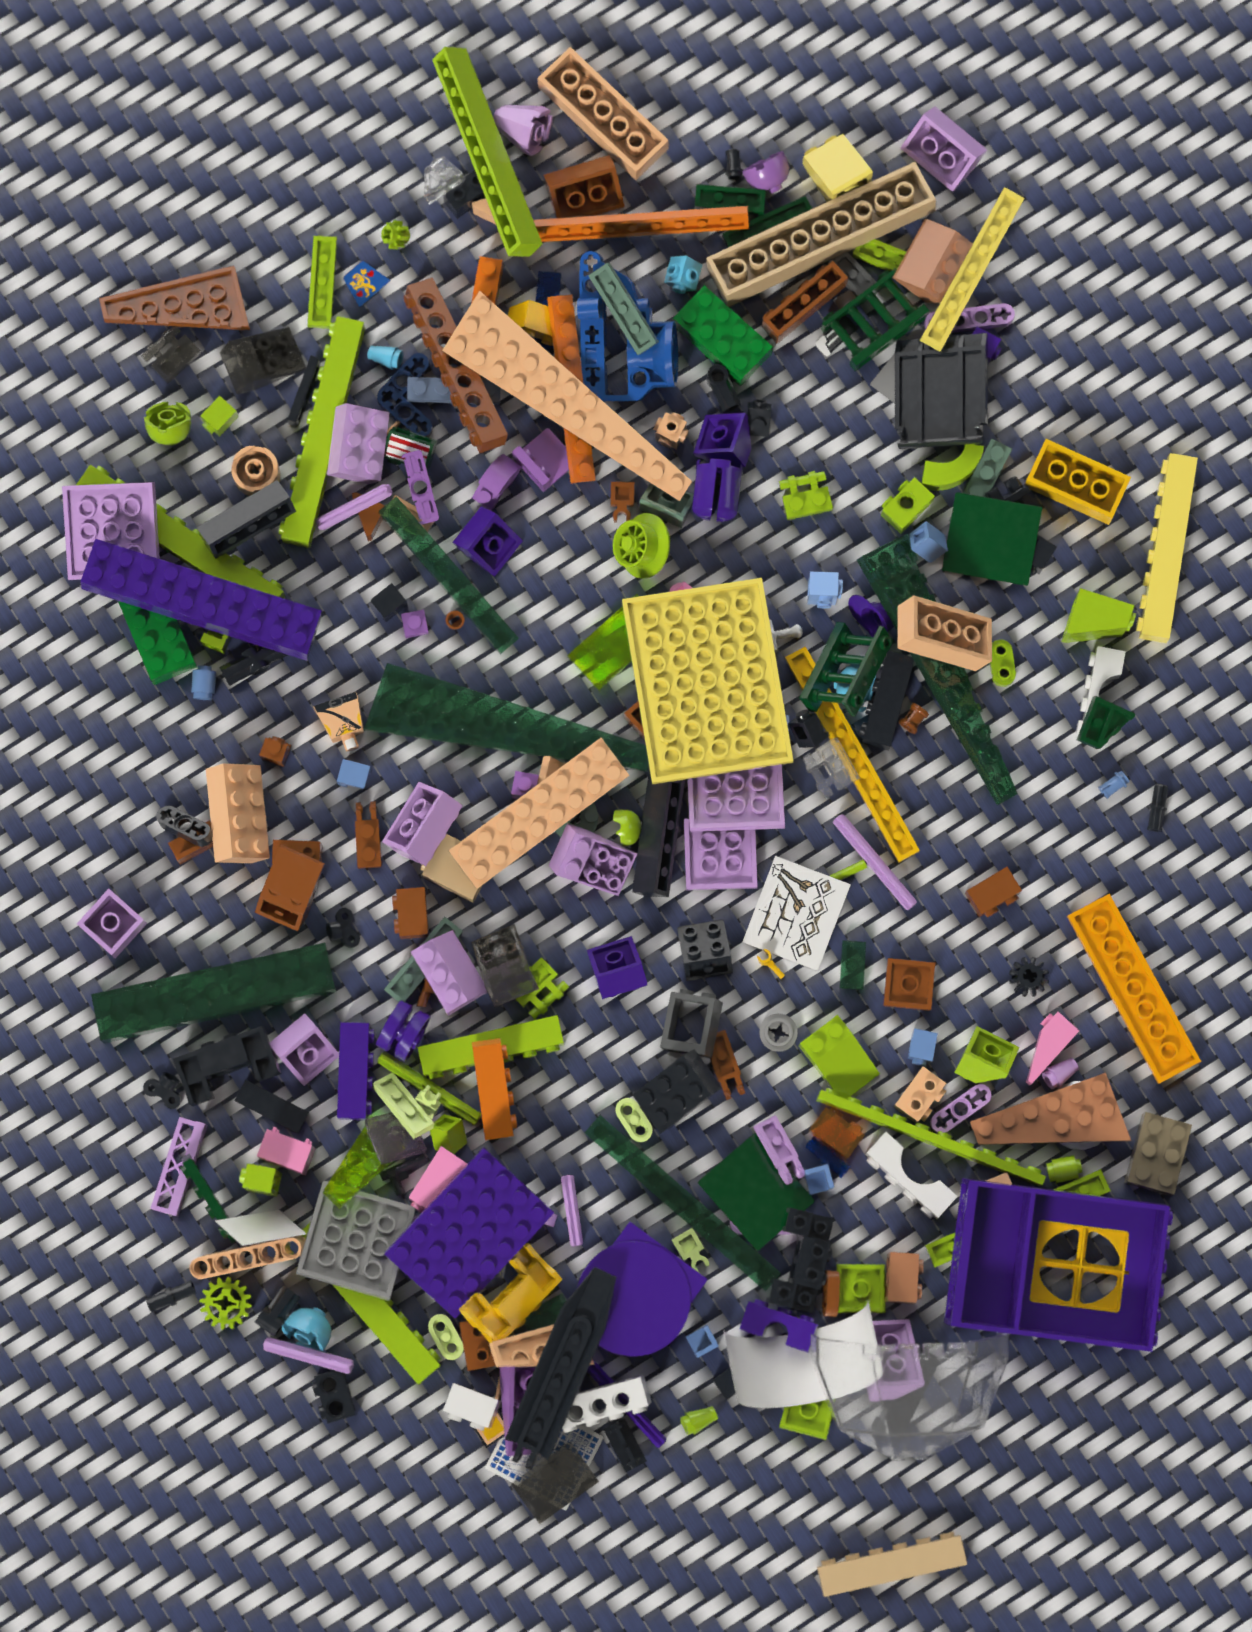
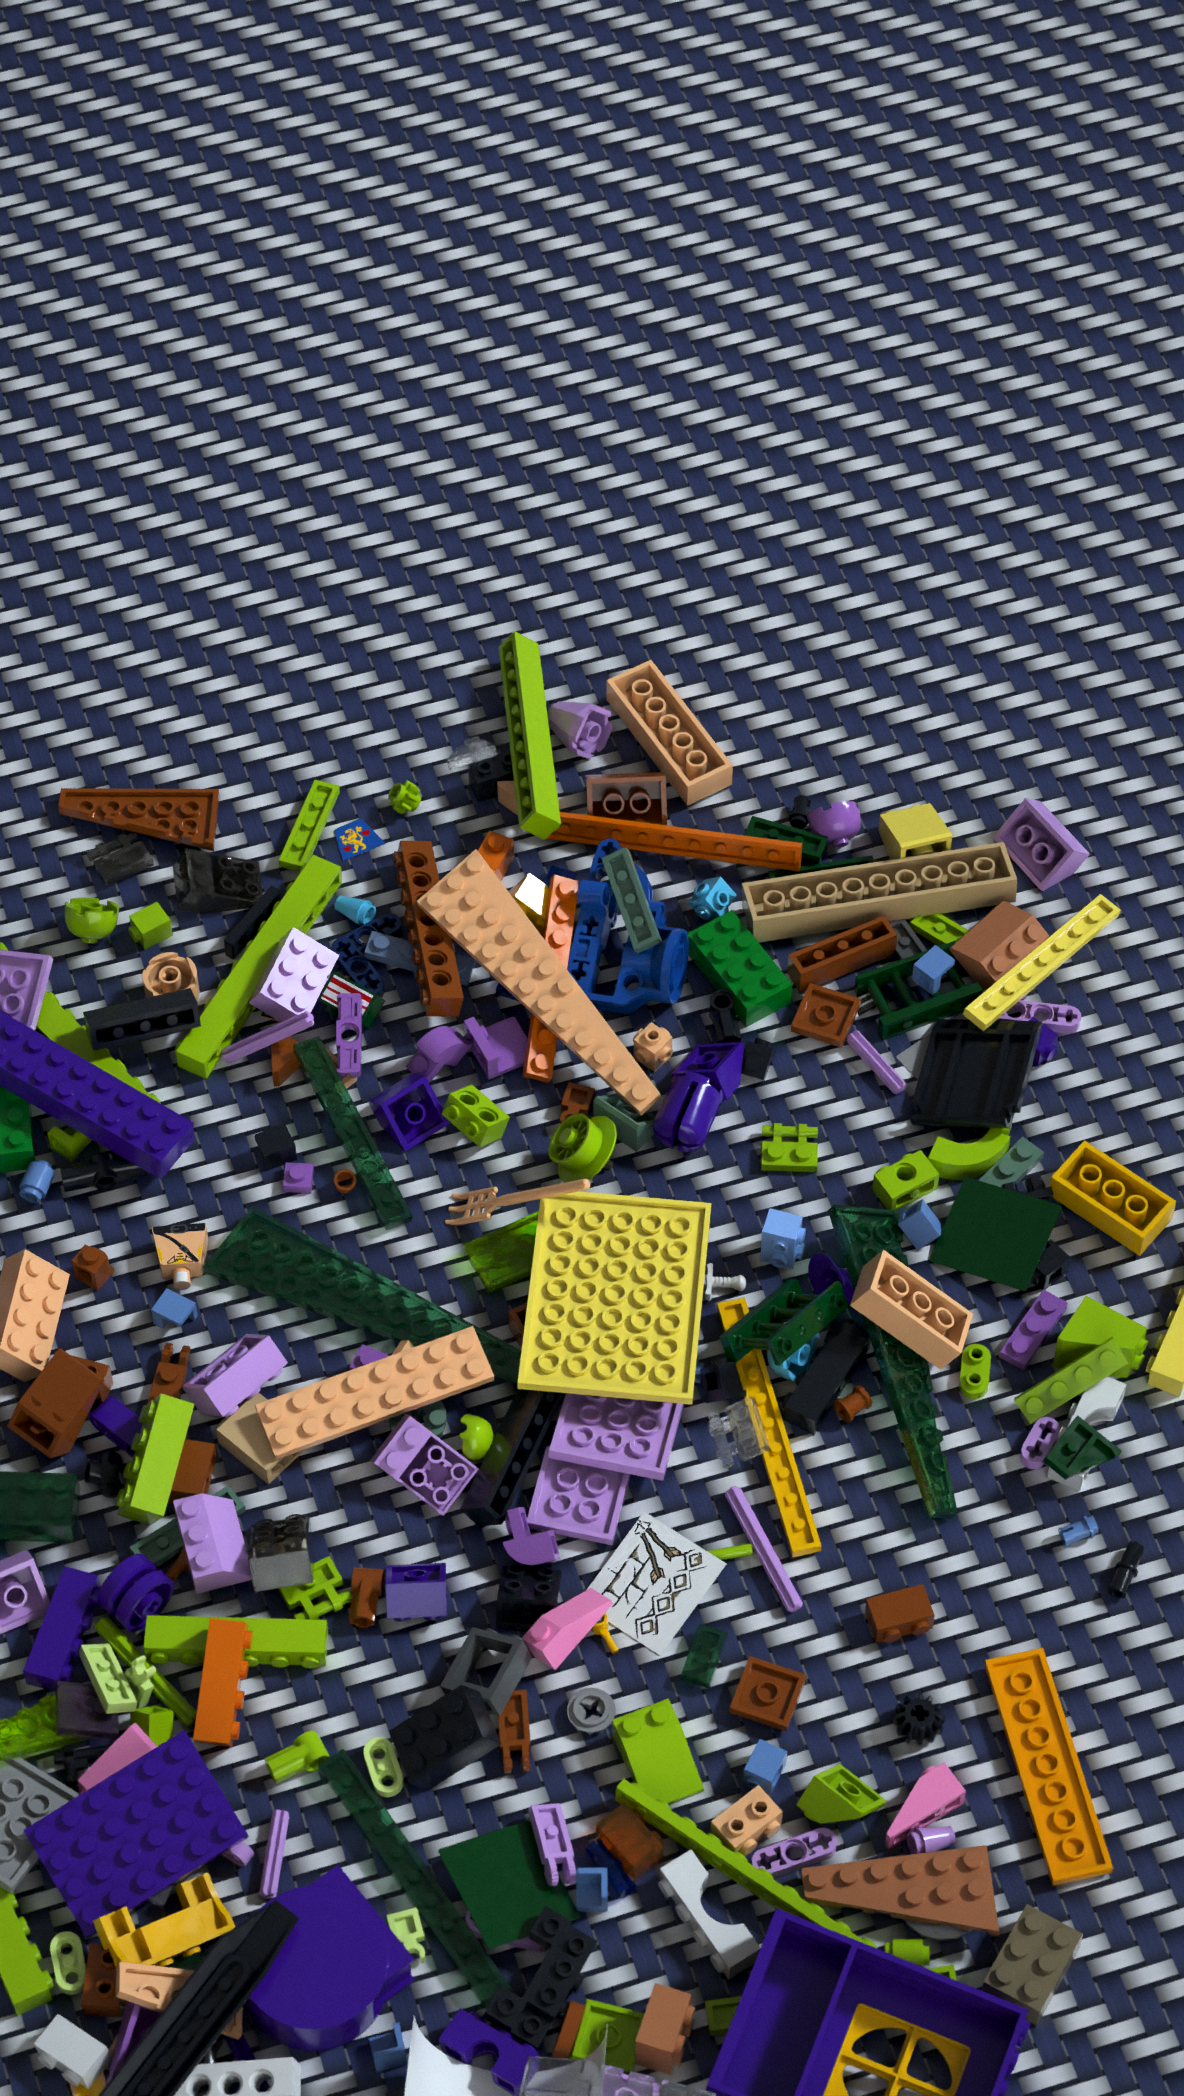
camera: 15 degrees right, 25 degrees down
none -> dark purple beam [88,1396,143,1458]
none -> lime brick [116,1393,195,1525]
none -> lime piece [264,1731,331,1784]
none -> dark orange piece [349,1567,384,1628]
none -> lime brick [442,1084,510,1147]
none -> light nougat piece [445,1179,590,1225]
none -> medium lavender brick [503,1507,560,1565]
none -> bright pink slope [522,1588,613,1670]
none -> dark orange plate [791,983,861,1048]
none -> lavender axle [847,1030,906,1095]
none -> medium blue panel [912,945,955,995]
none -> medium lavender plate [999,1289,1068,1371]
none -> lime plate [1014,1336,1129,1424]
none -> lavender beam [1020,1417,1060,1470]

